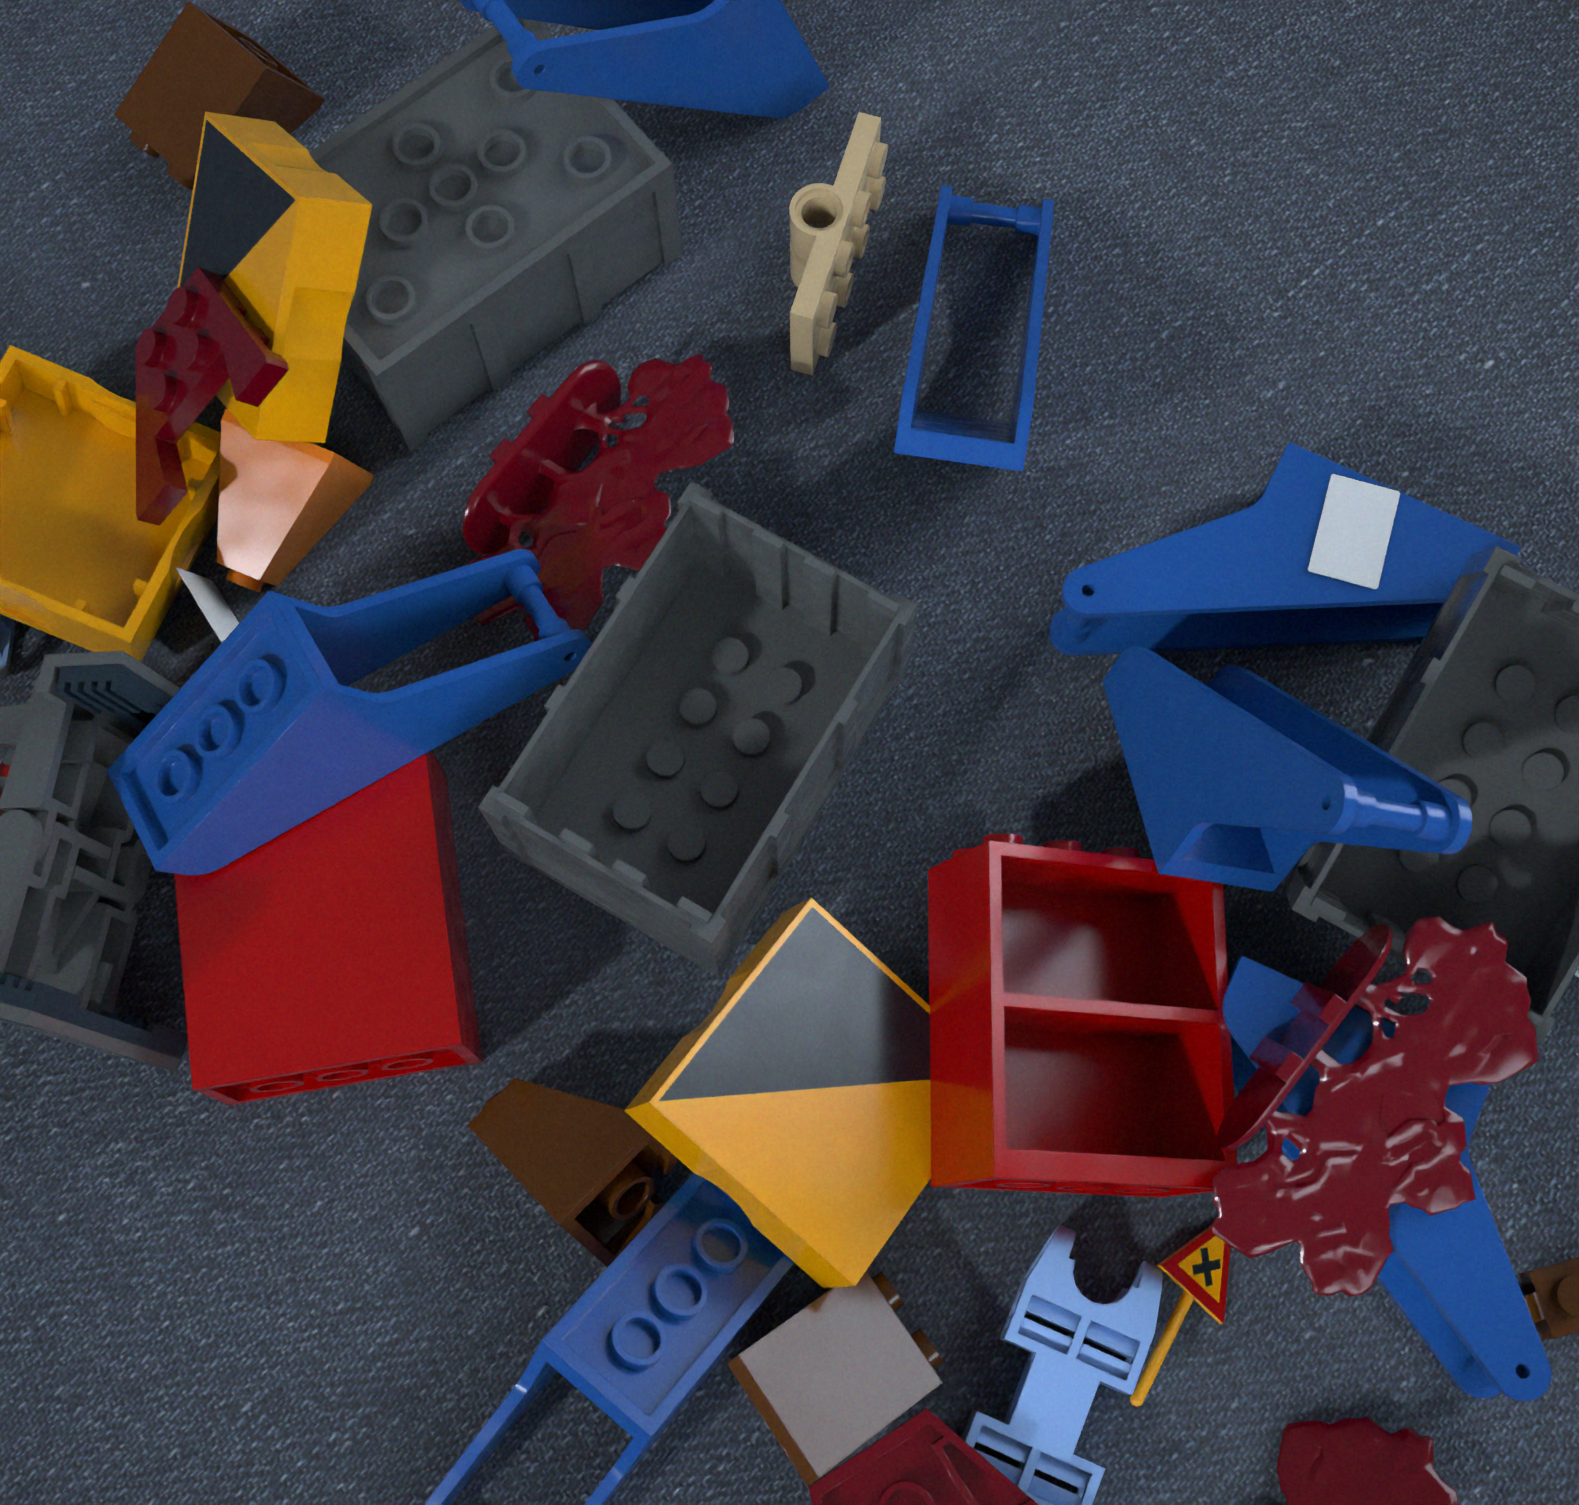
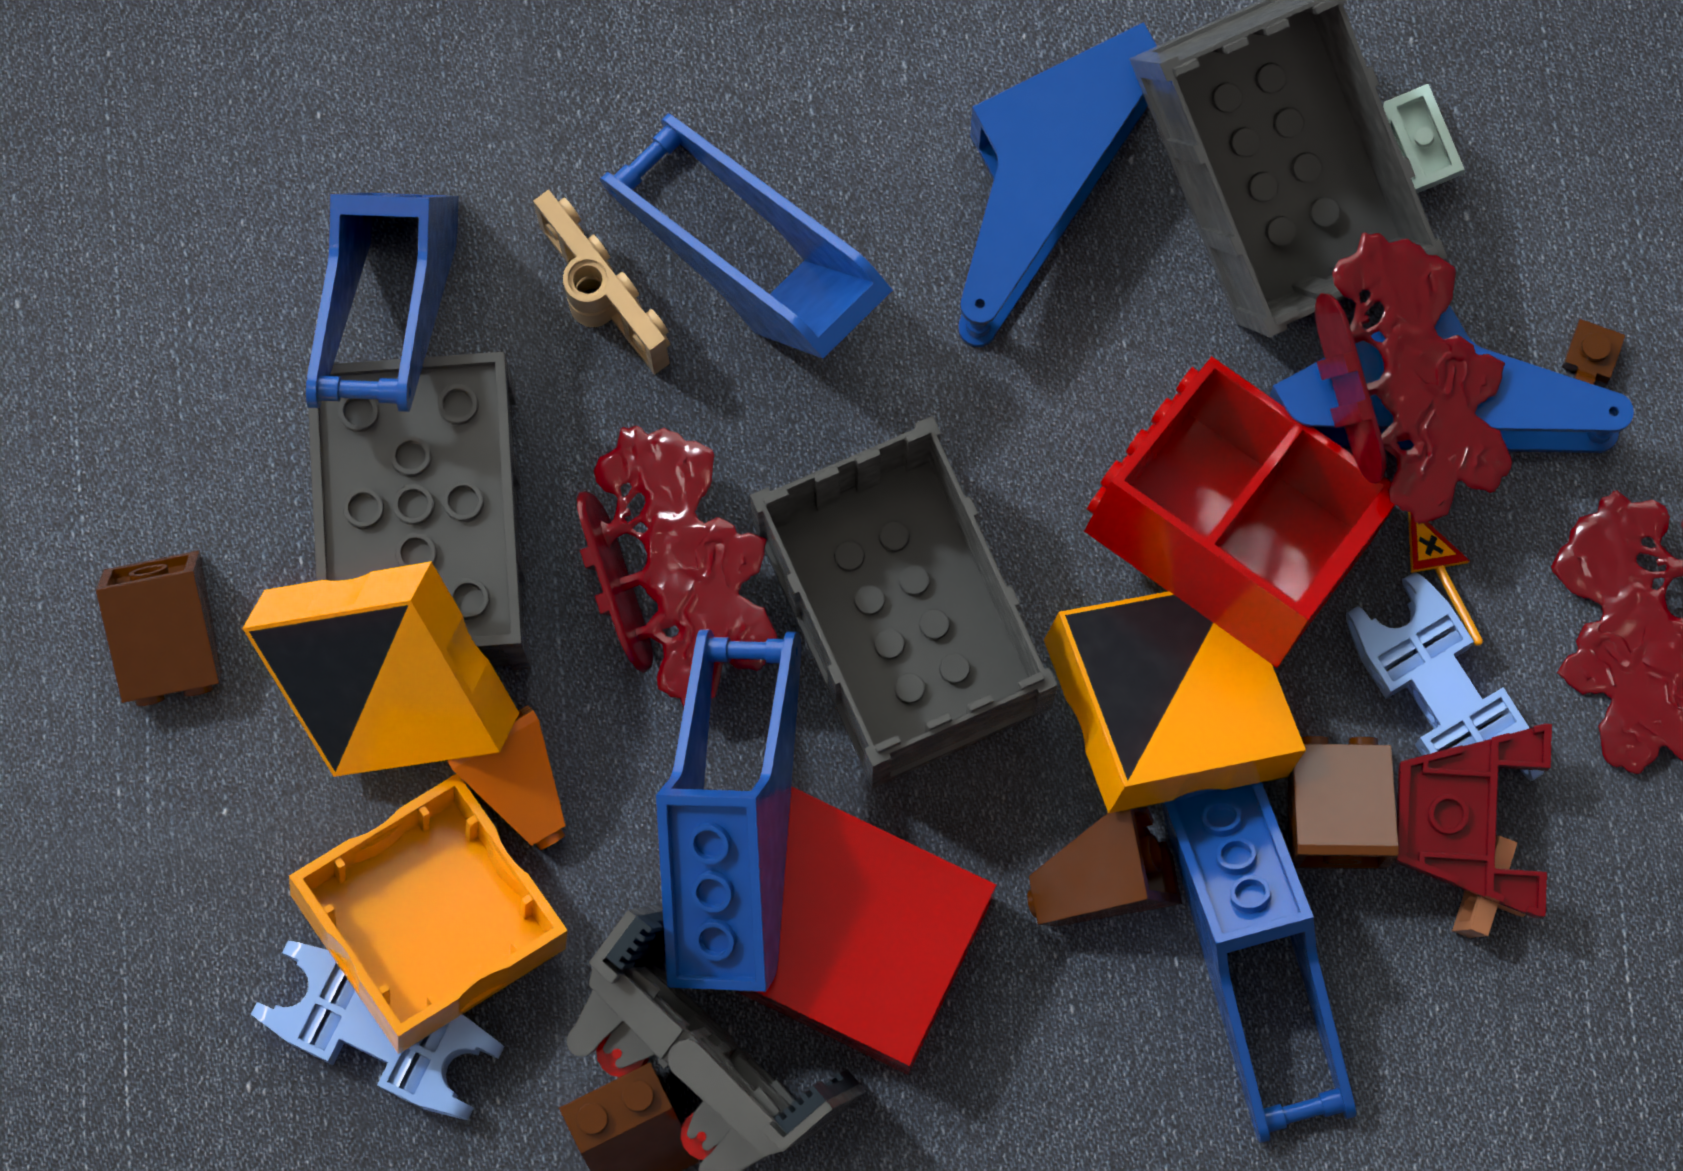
camera: 55 degrees left, 5 degrees up
dark red wing [135,267,289,526] -> none
white sticker [176,568,239,643] -> none
blue piece [1102,646,1472,892] -> none
white sticker [1308,474,1400,589] -> none

